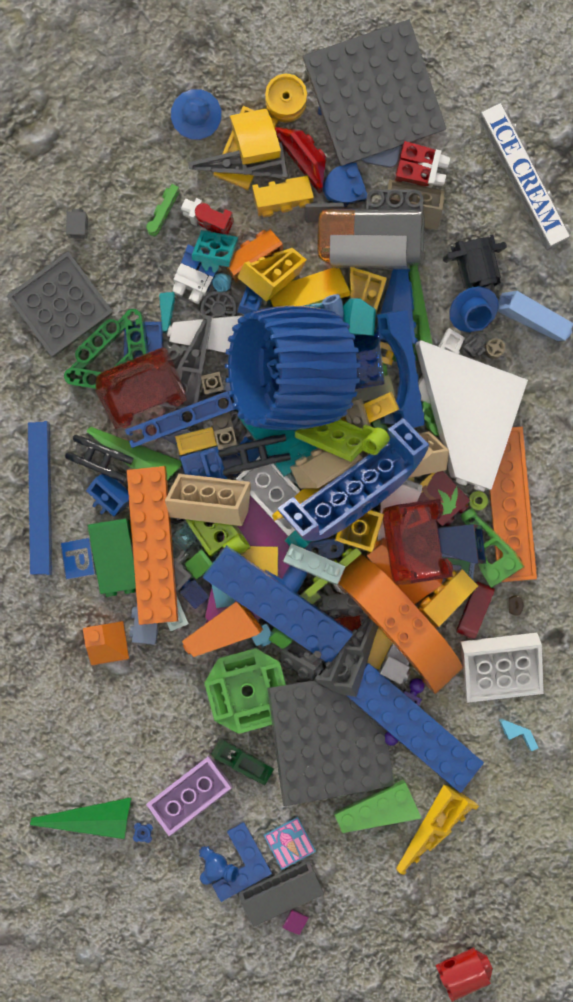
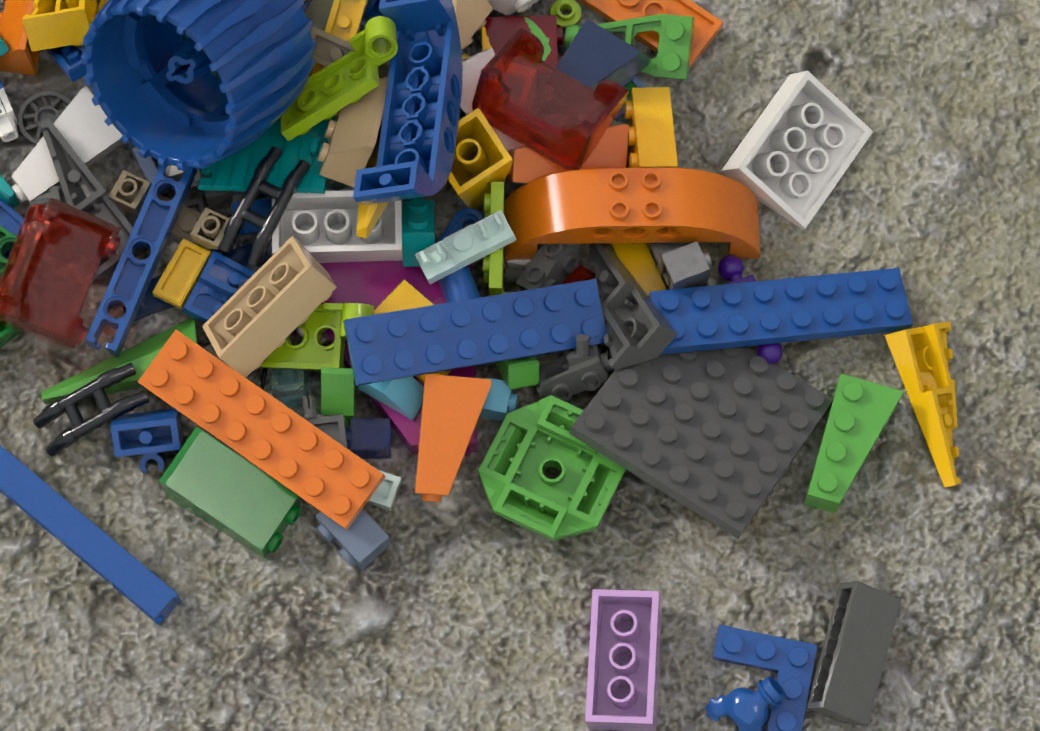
camera: 45 degrees left, 15 degrees down
blue piece [60,537,97,580] -> none
orange slope [83,621,129,665] -> none
dark green slope [211,737,274,786] -> none
medium azure plate [212,273,232,292] -> none
tile [264,816,316,870] -> none
magenta slope [282,909,309,935] -> none
dark red beam [456,581,495,640] -> none
medium azure slope [499,719,538,751] -> none
dark brown piece [509,595,524,616] -> none

